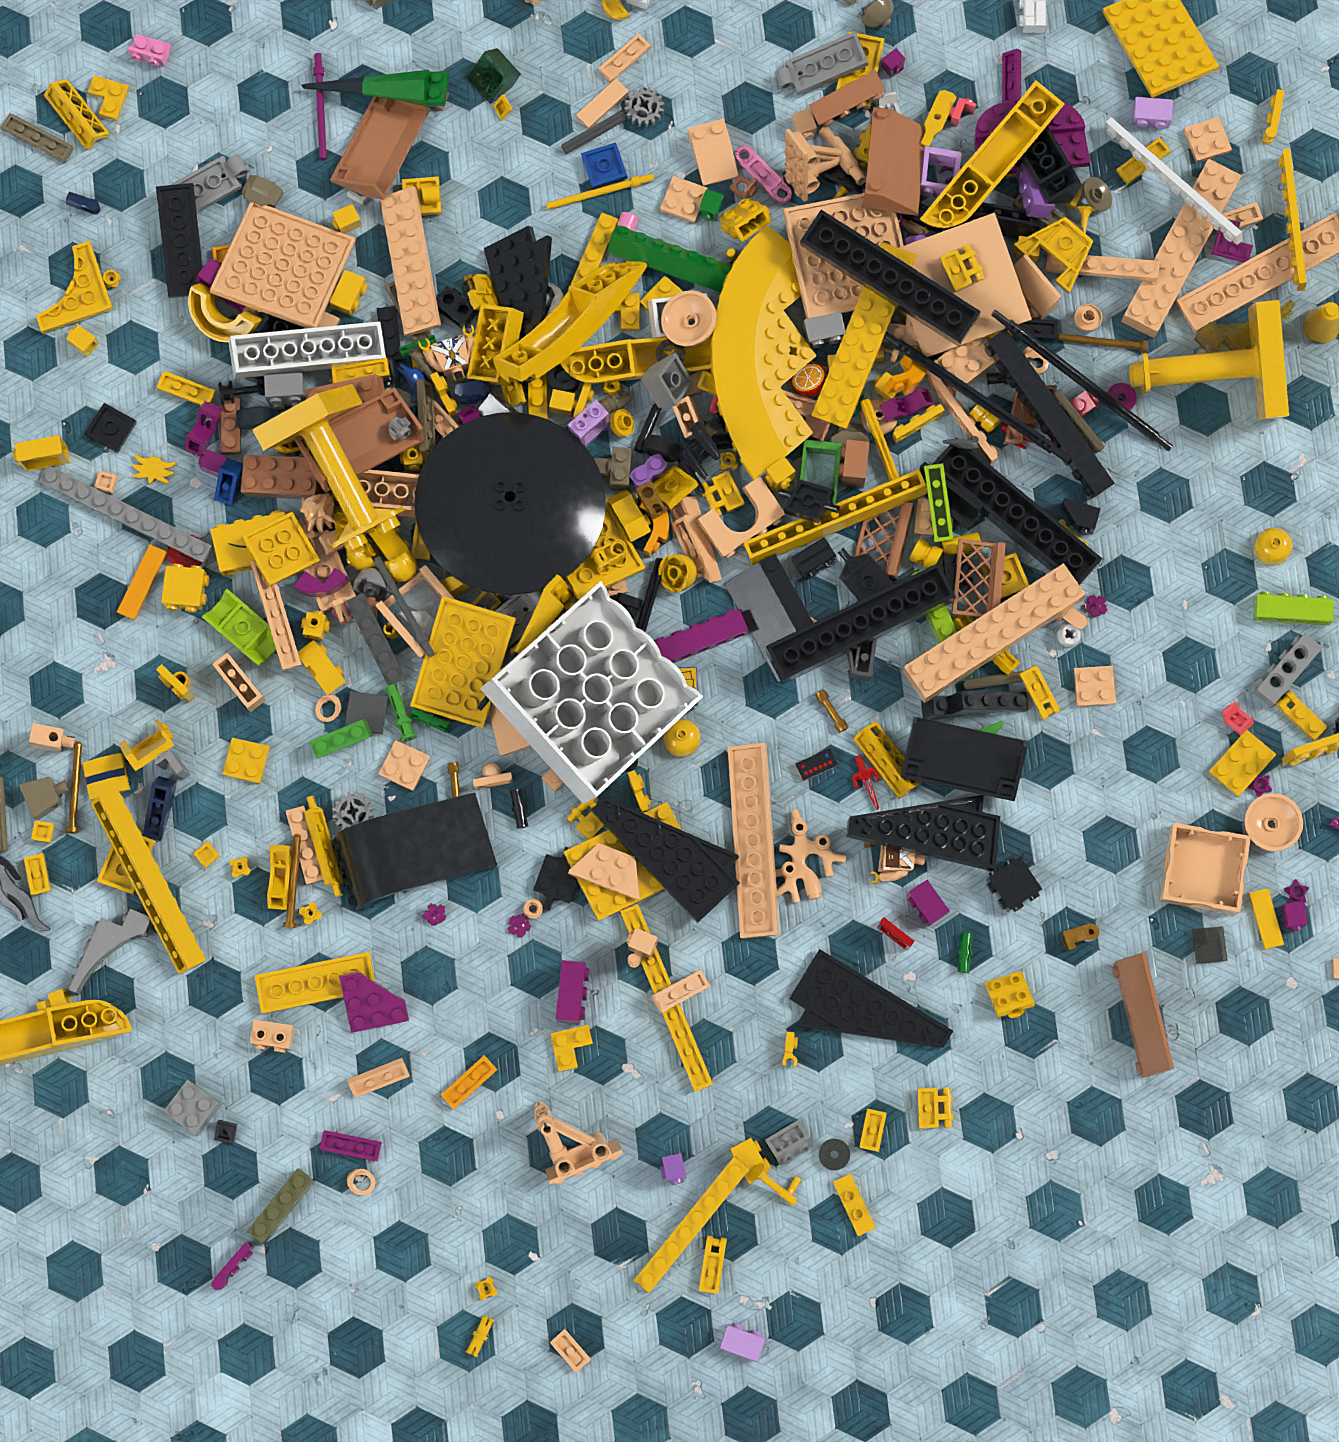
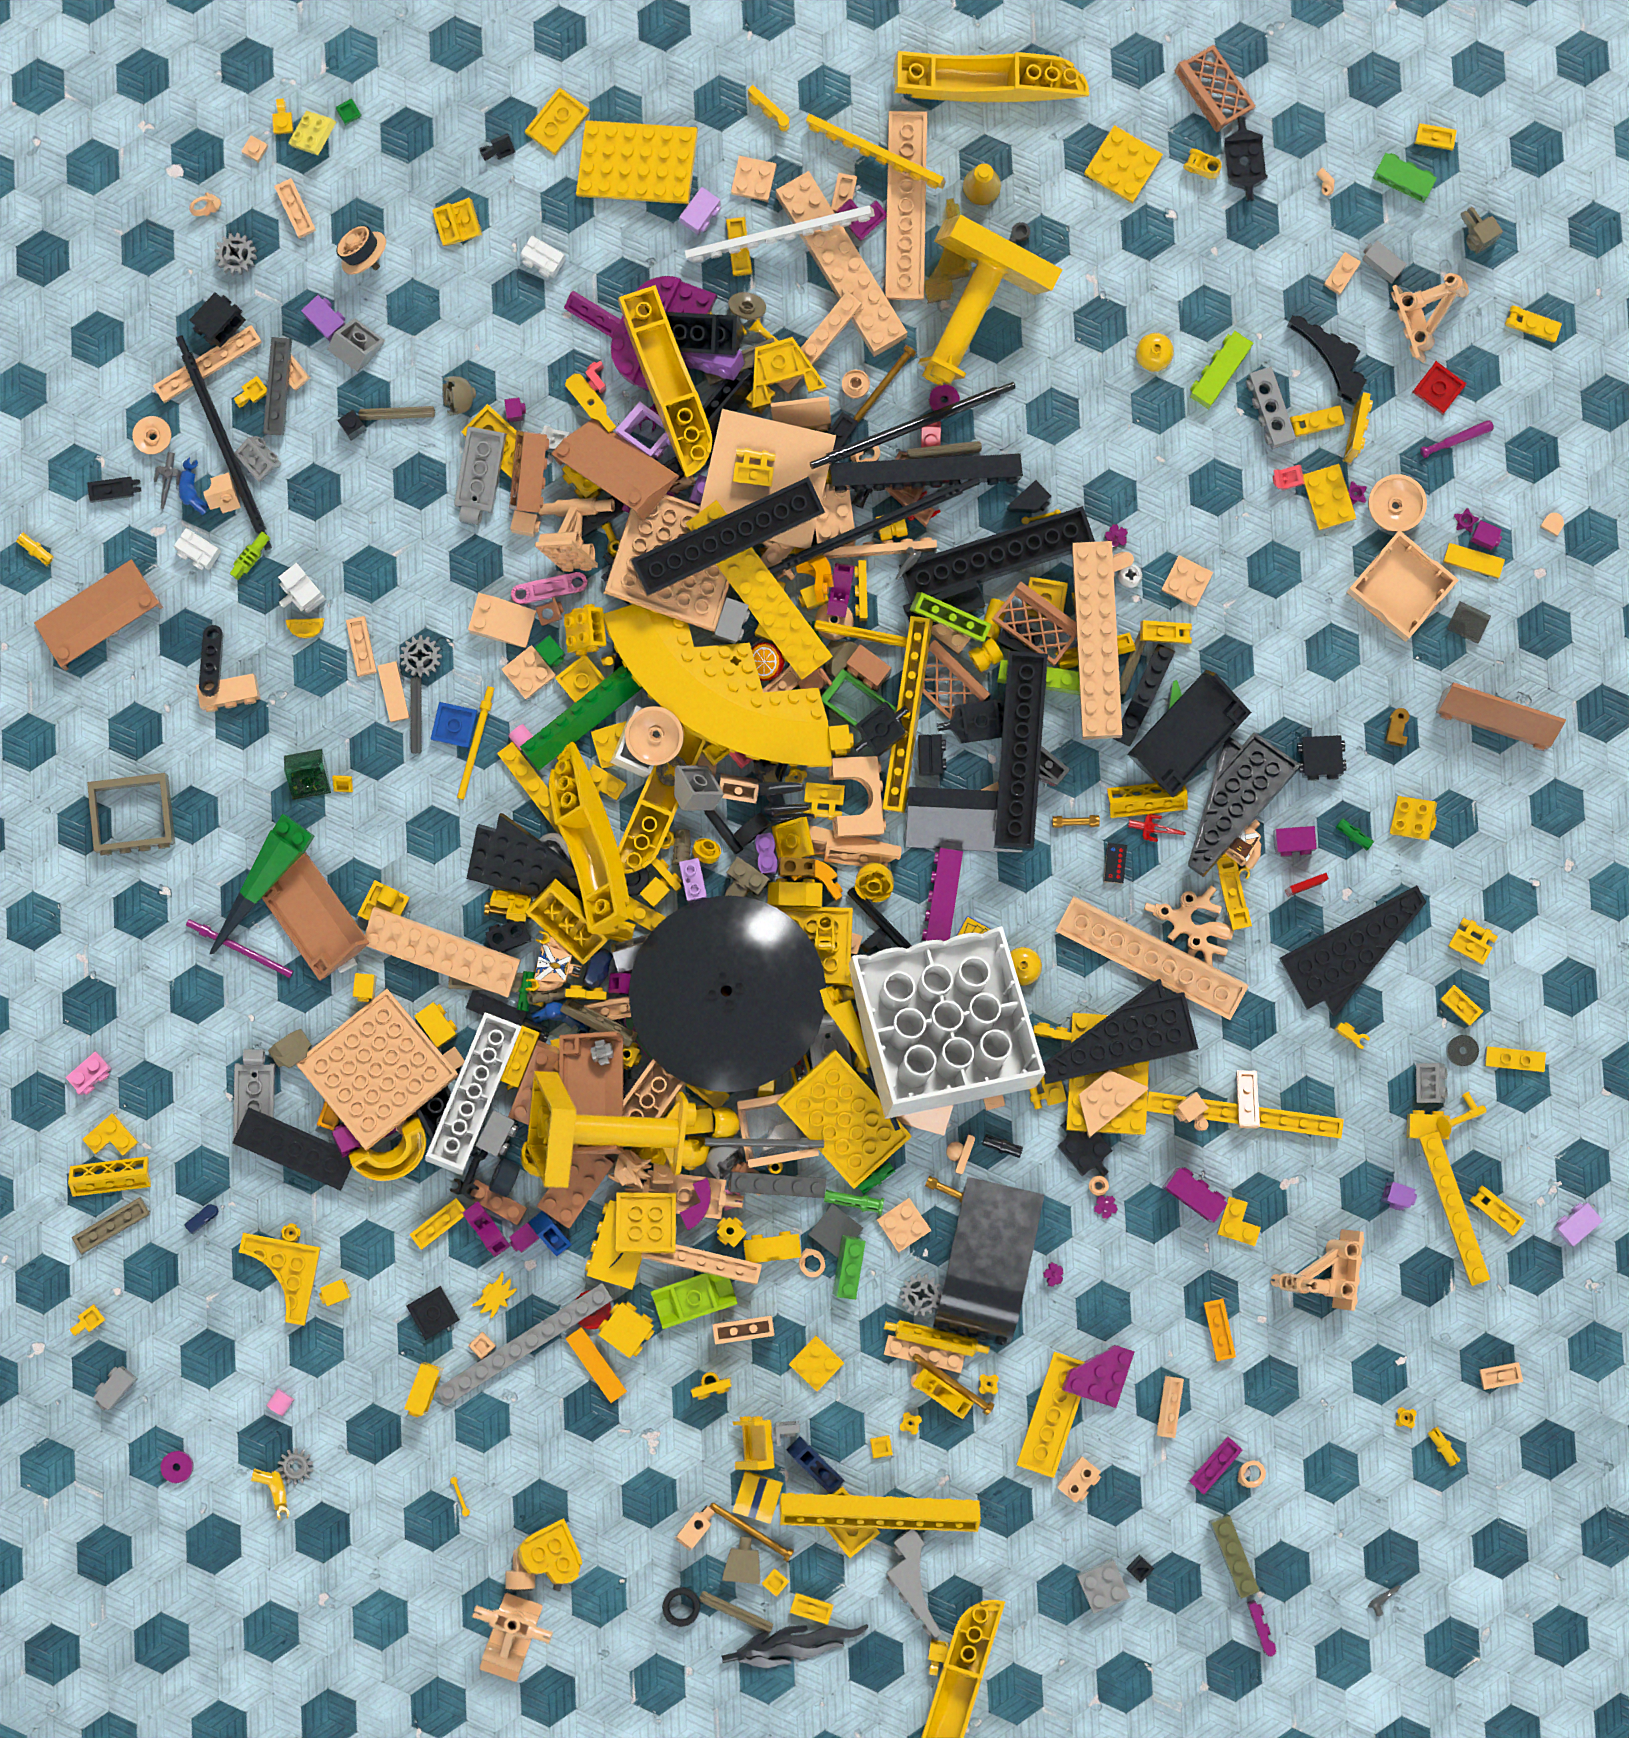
camera: 60 degrees left, 5 degrees up
none -> yellow plate [555,655,605,703]
none -> dark grey plate [1009,222,1031,244]
none -> yellow slope [1216,854,1252,930]
none -> dark grey bar [1368,1585,1401,1617]

